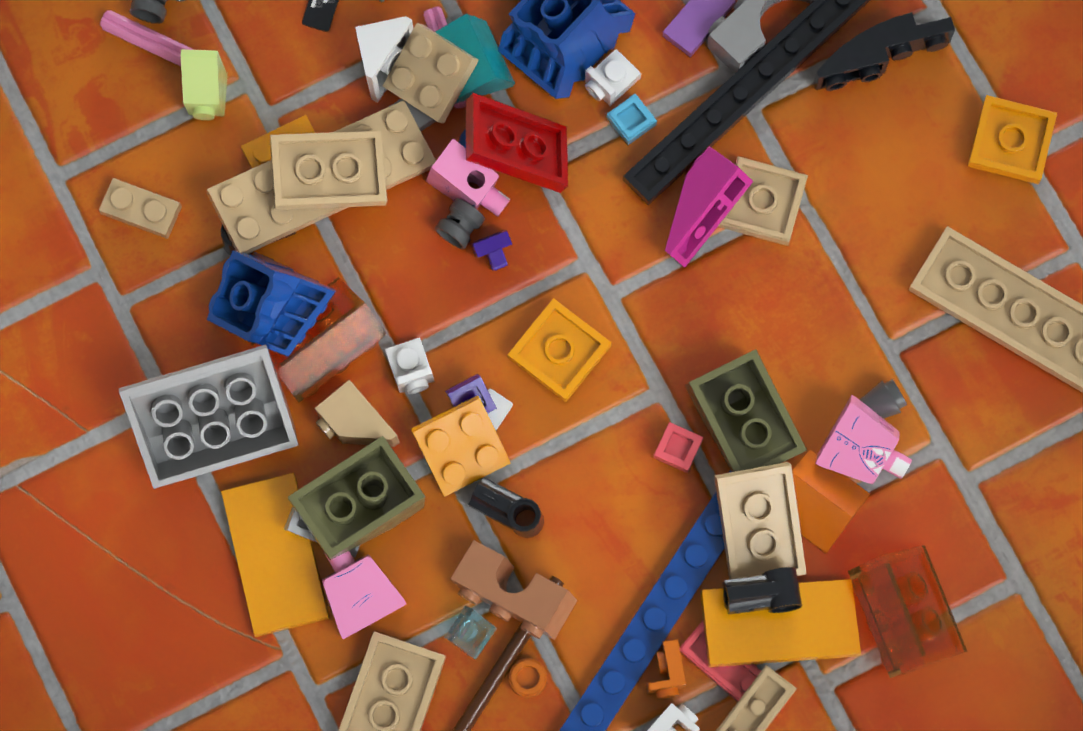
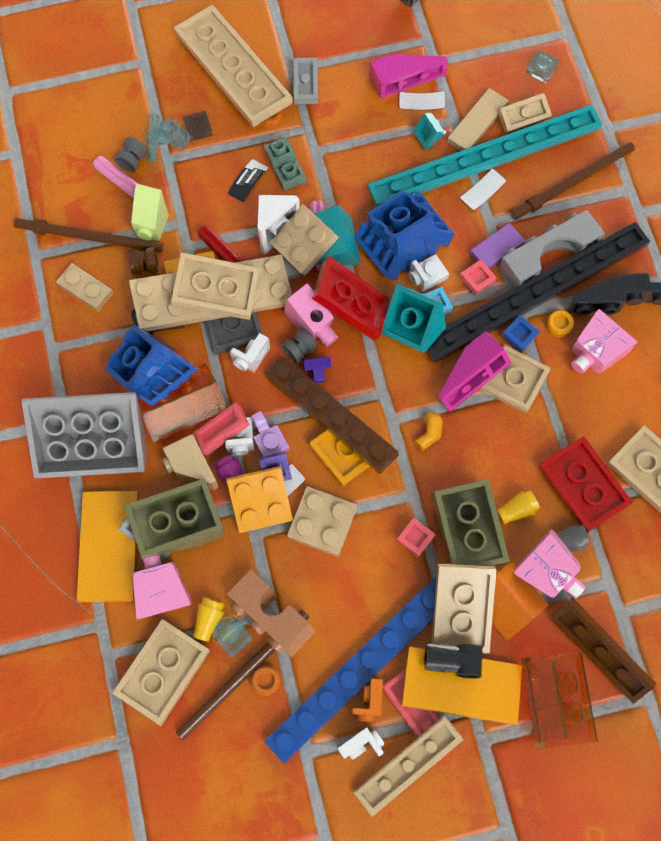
camera: 10 degrees right, 5 degrees down
black piece [468,477,544,538] -> none
none -> reddish brown bar [14,218,164,253]
none -> reddish brown wheel [129,247,159,276]
none -> coral tile [193,402,249,456]
none -> yellow cone [193,597,225,642]
none -> red axle [197,224,243,263]
none -> dark grey tile [205,312,263,355]
none -> magenta cone [214,454,244,487]
none -> white bracket [230,333,270,373]
none -> lavender plate [251,411,290,457]
none -> reddish brown plate [264,357,399,474]
none -> tan plate [287,486,358,558]
none -> teal slope [381,284,446,353]
none -> light orange arm [415,412,443,451]
none -> coral plate [460,260,497,296]
none -> yellow cone [497,490,540,525]
none -> blue plate [502,315,540,353]
none -> red plate [538,436,633,533]
none -> light orange tile [546,310,574,338]
none -> reddish brown plate [550,597,656,704]
none -> bright pink torso [571,309,637,374]

